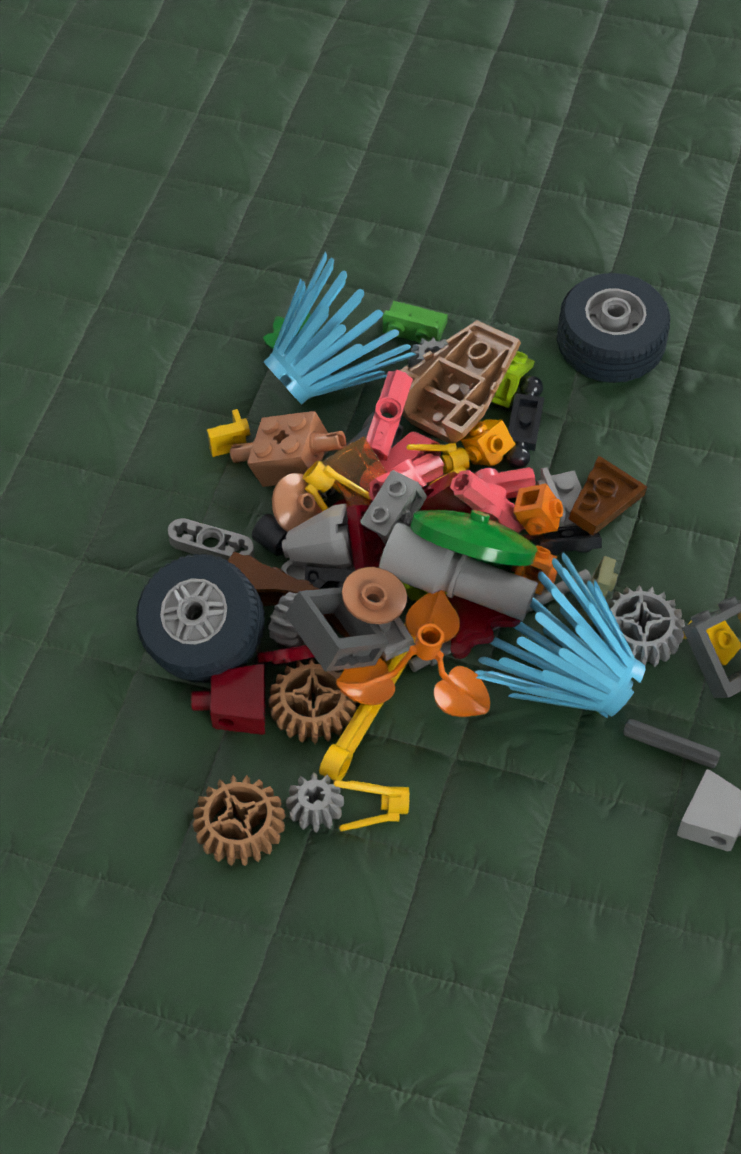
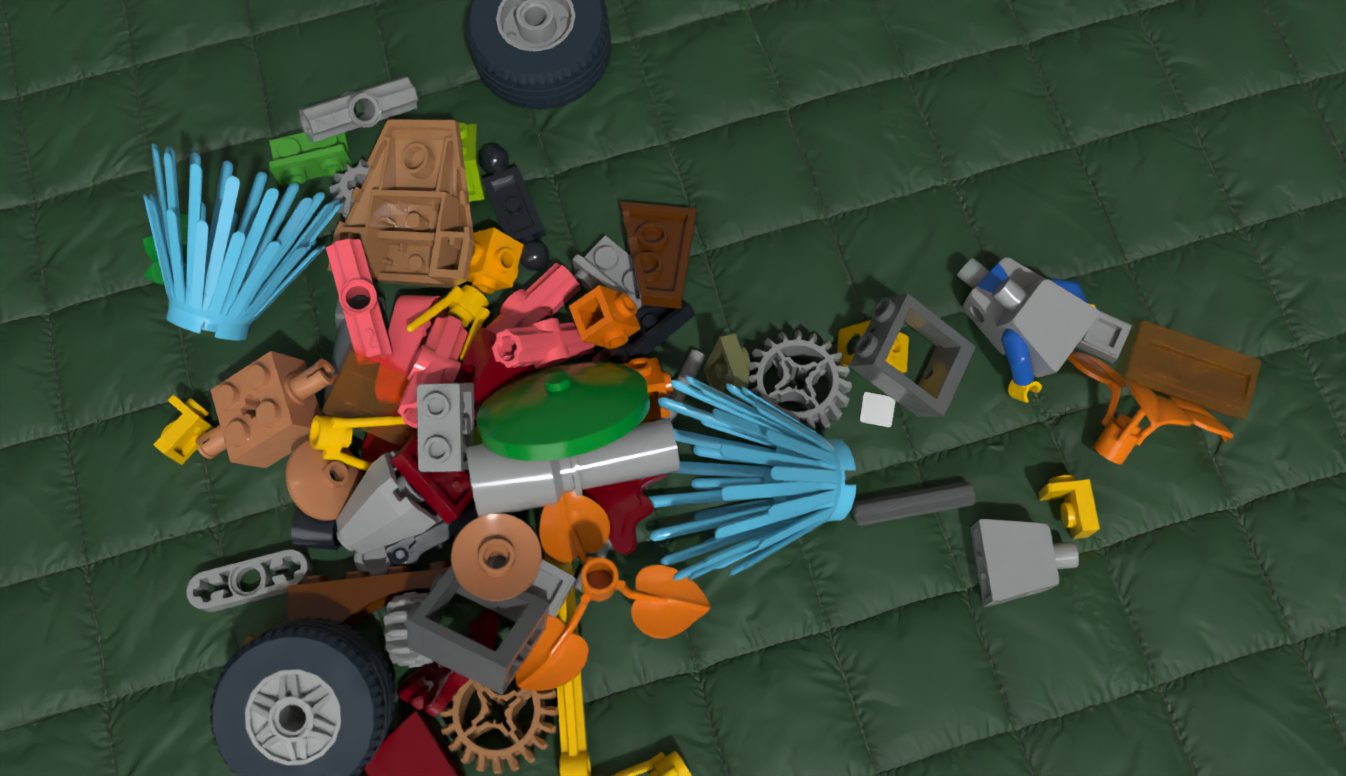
camera: 30 degrees left, 15 degrees up
none -> light grey piece [299,76,418,143]
none -> white sticker [860,392,895,427]

